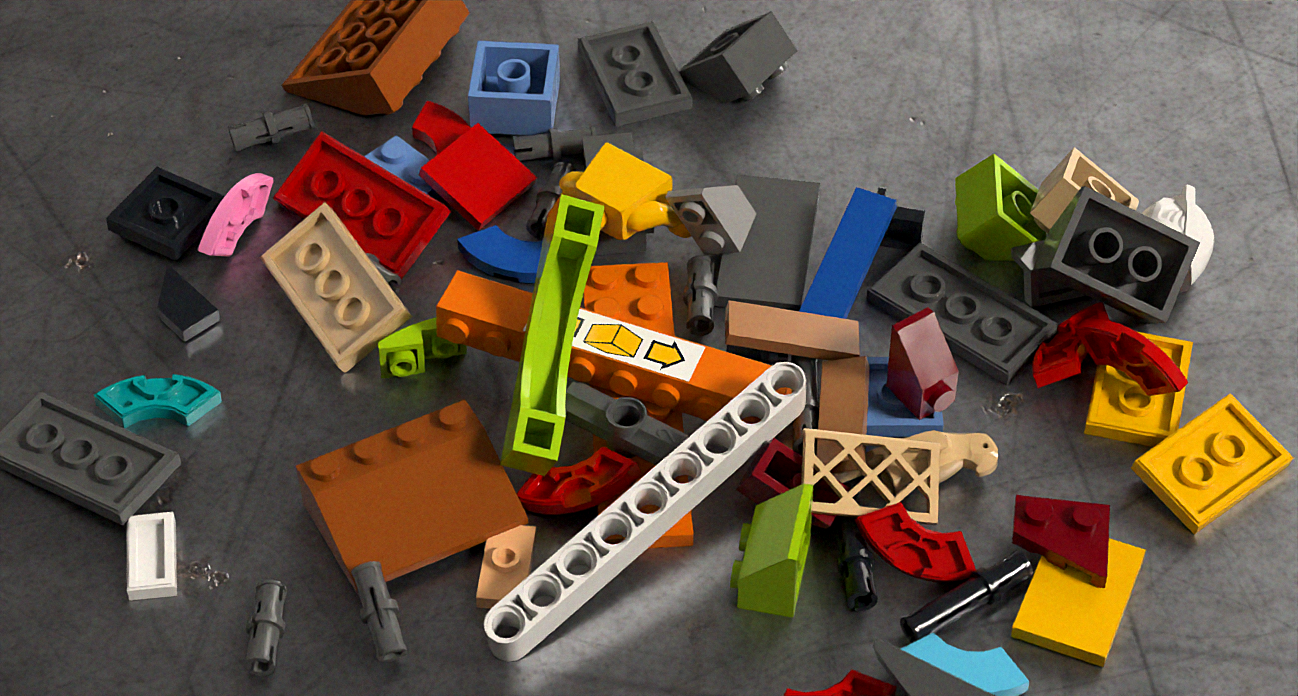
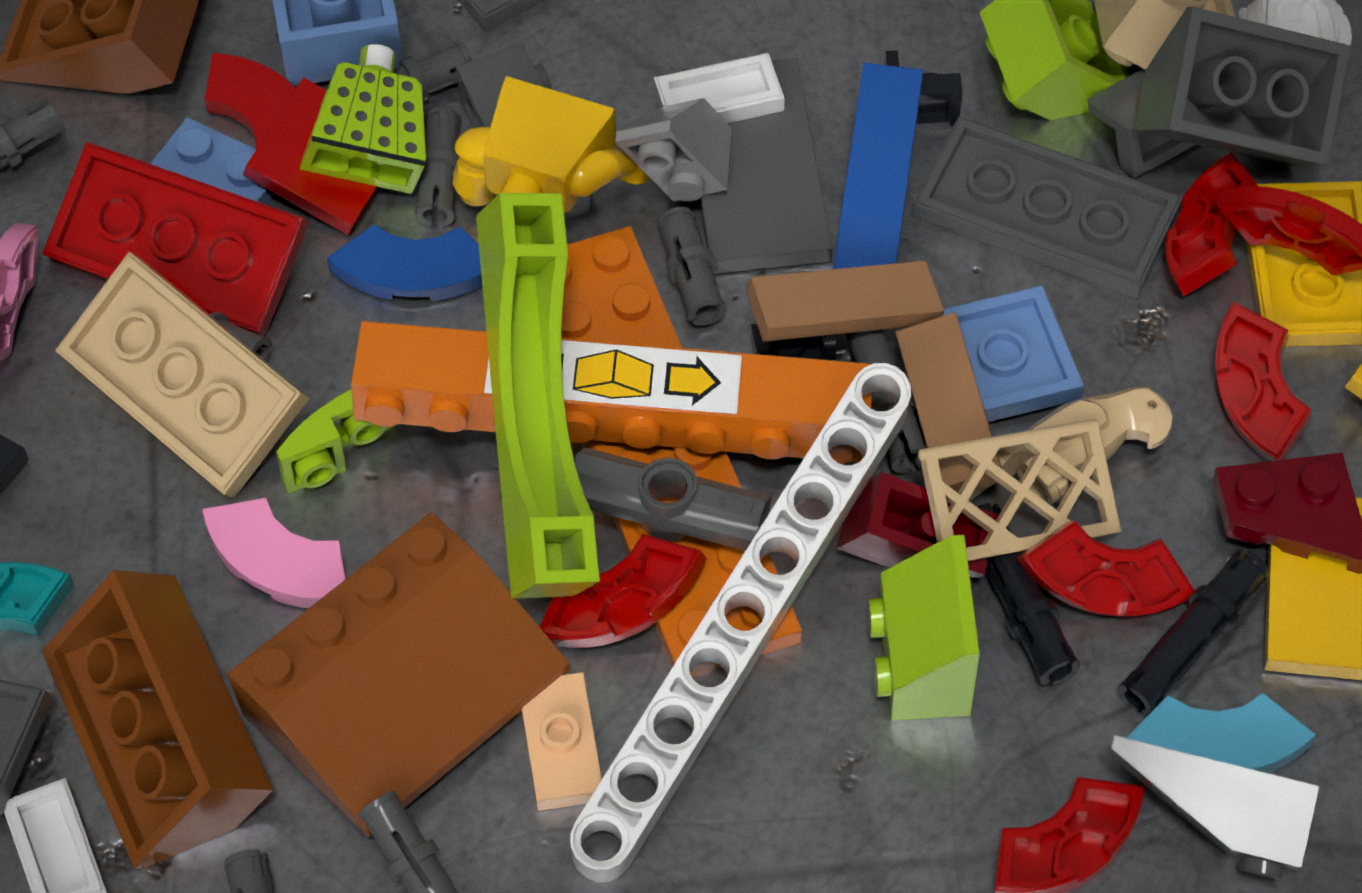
camera: 15 degrees left, 10 degrees up
slope [886,307,959,420] -> none
none -> dark orange slope [42,570,273,869]
none -> bright pink tile [202,498,346,608]
none -> lime torso [300,44,426,194]
none -> white tile [654,53,785,123]
none -> red tile [1215,301,1312,461]

